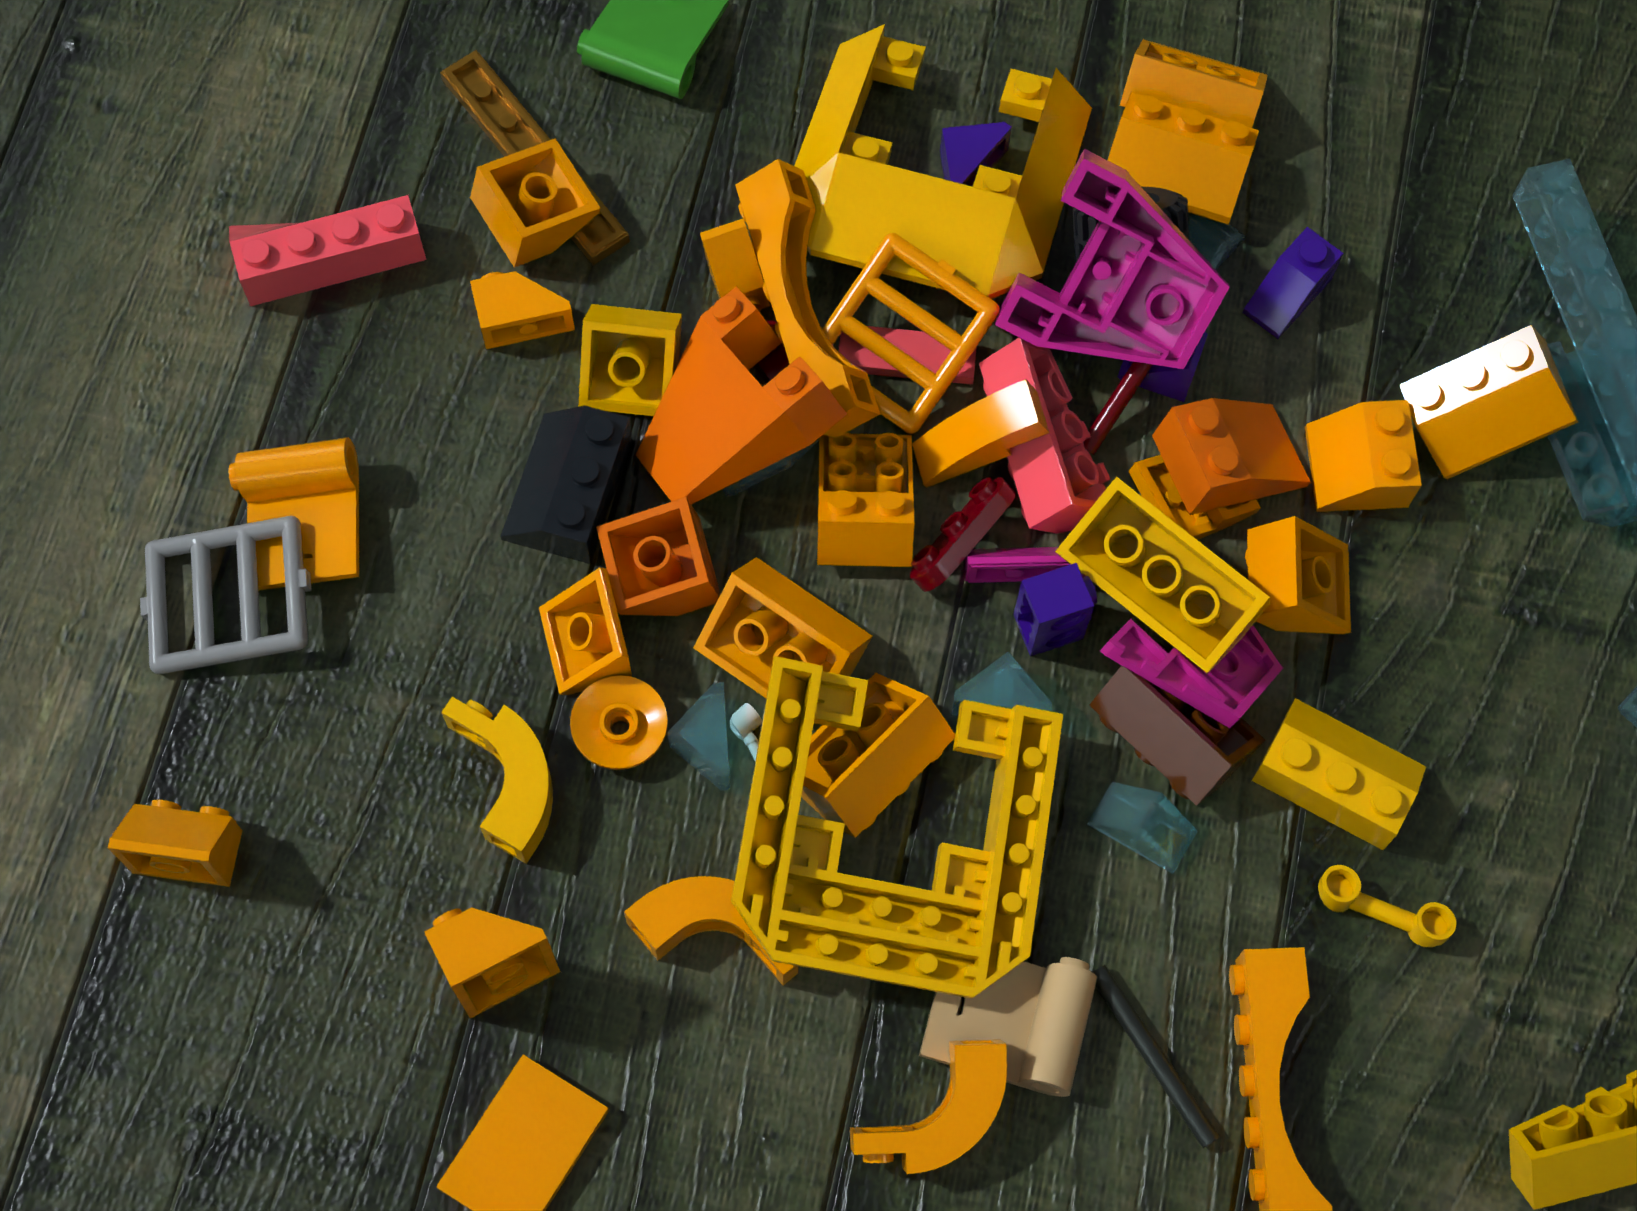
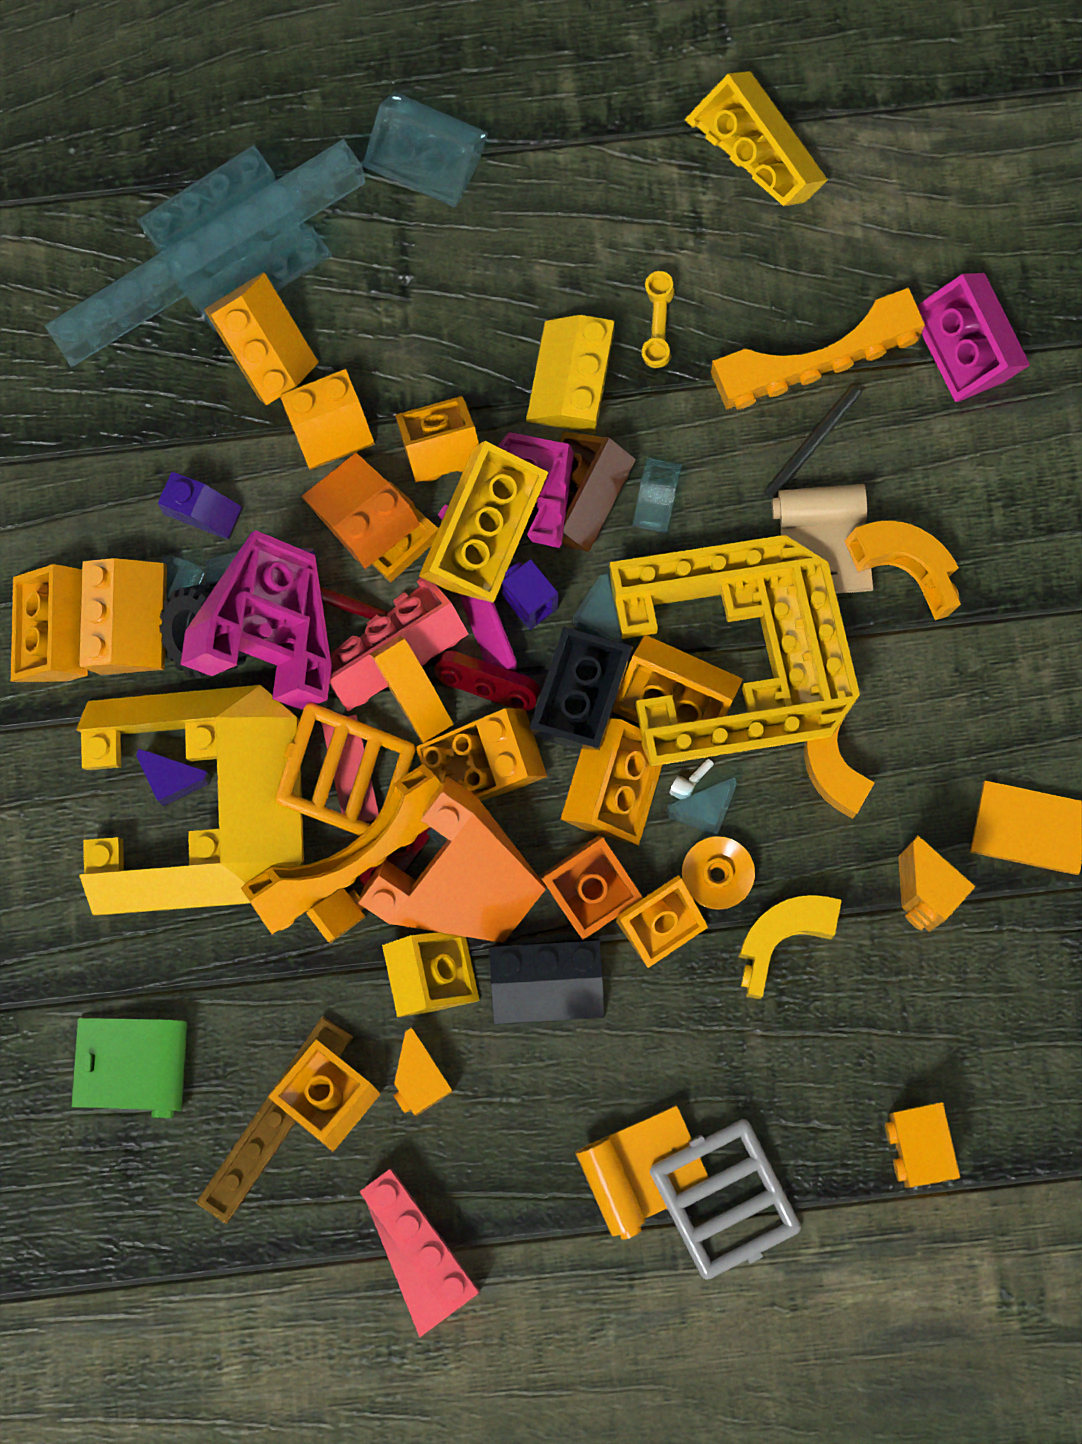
camera: 105 degrees left, 10 degrees up
none -> black slope [530,626,633,750]

